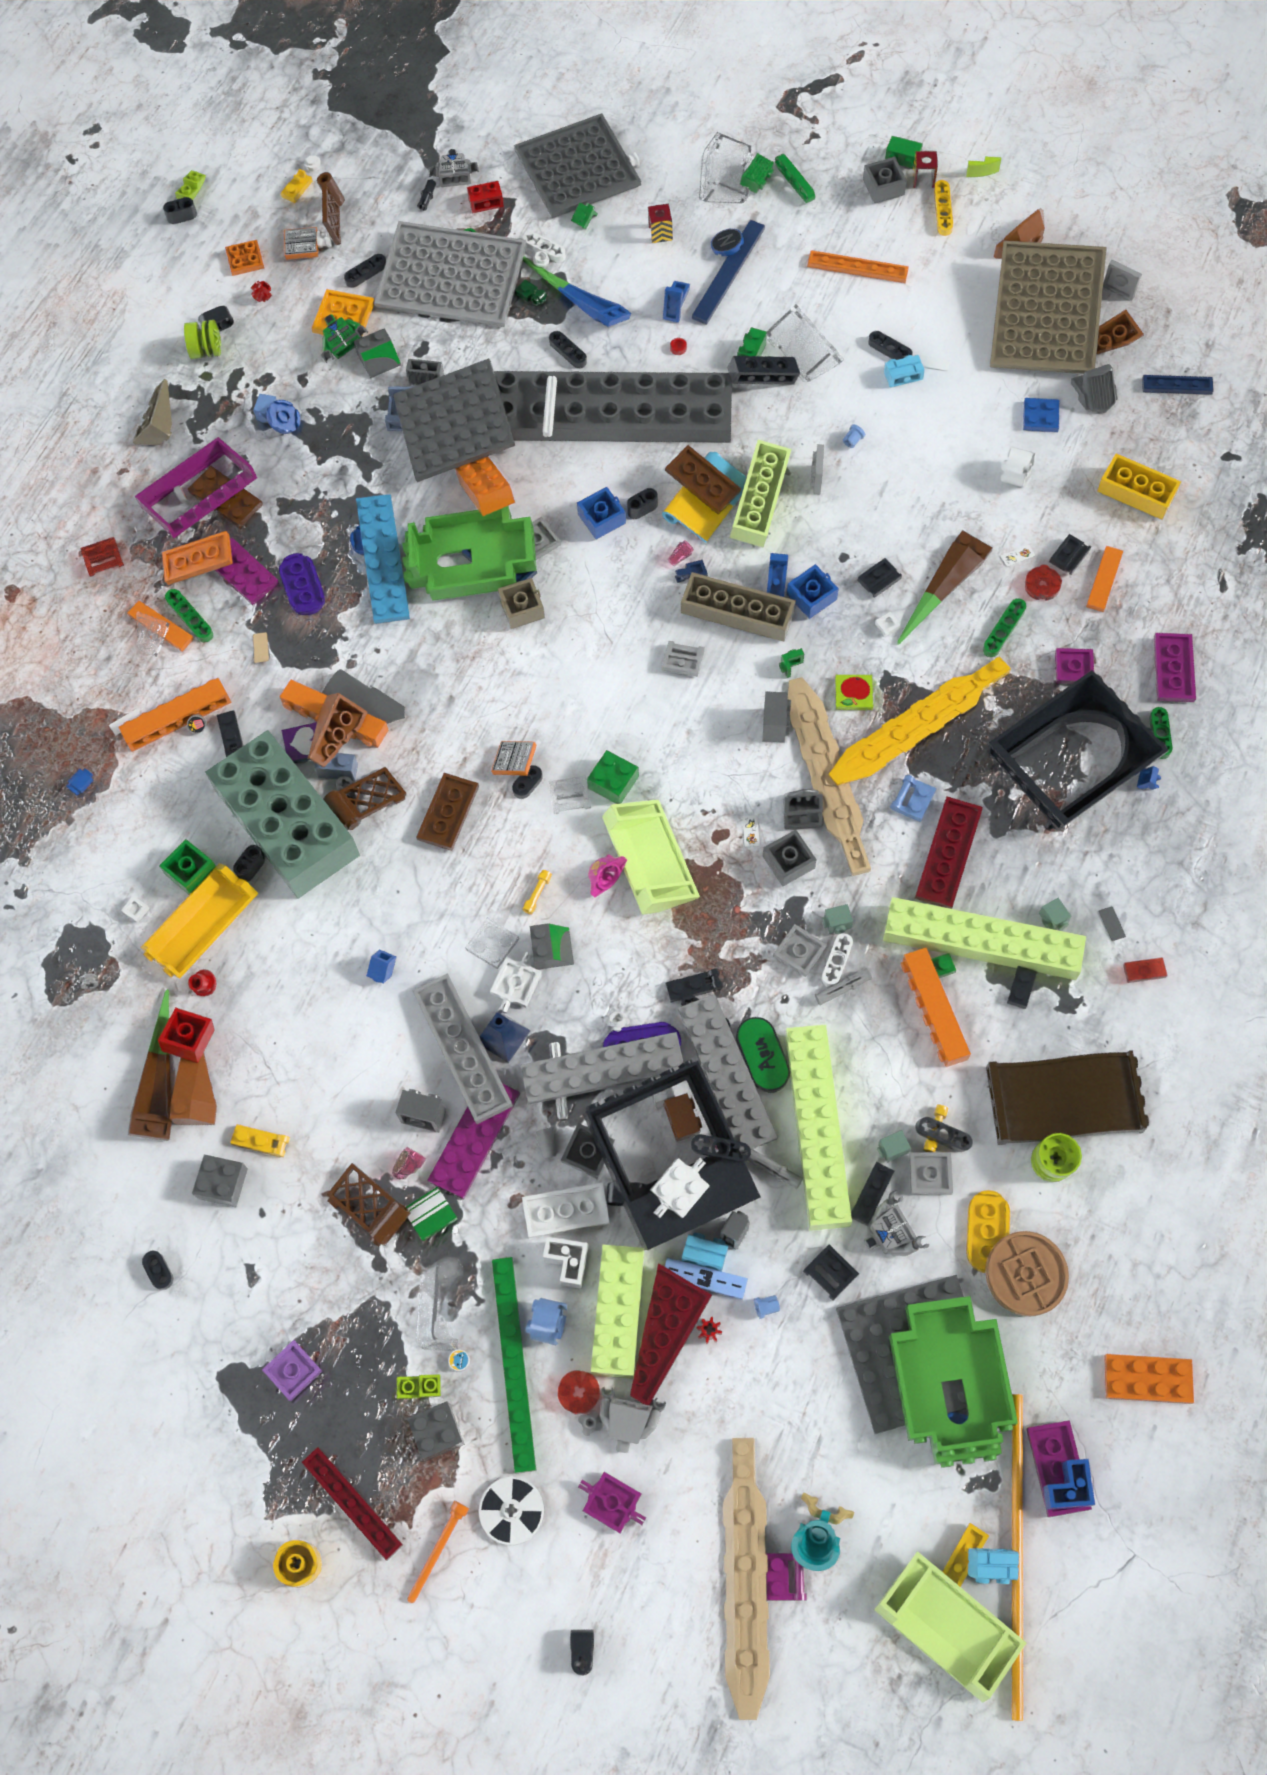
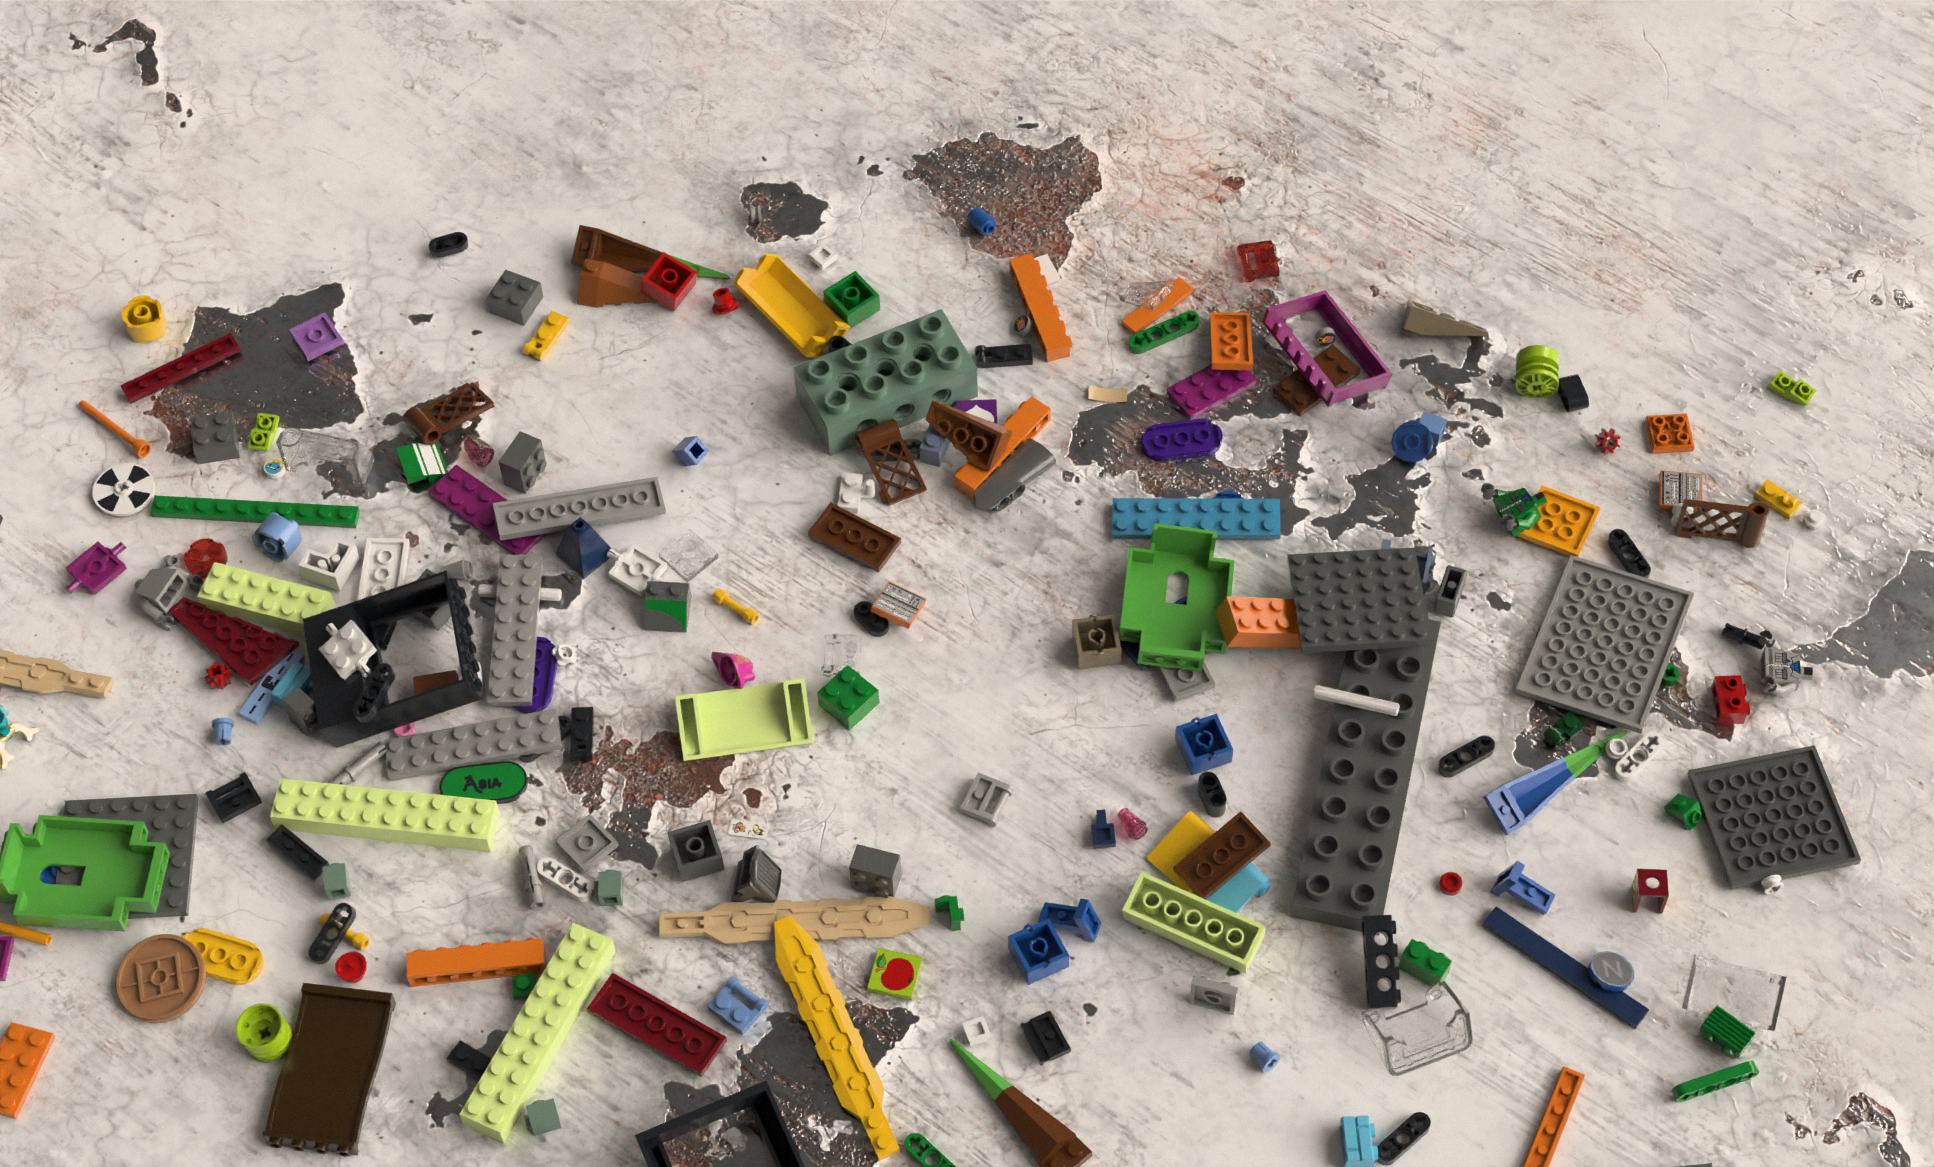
camera: 100 degrees right, 10 degrees down
black beam [163,197,197,224] -> none
dark grey slope [354,328,401,378] -> none
dark tan brick [681,572,796,642] -> none
light grey torso [864,1190,929,1256] -> none
light grey plate [909,1152,953,1195] -> none
none -> red piece [335,951,367,983]
none -> white plate [837,473,875,513]

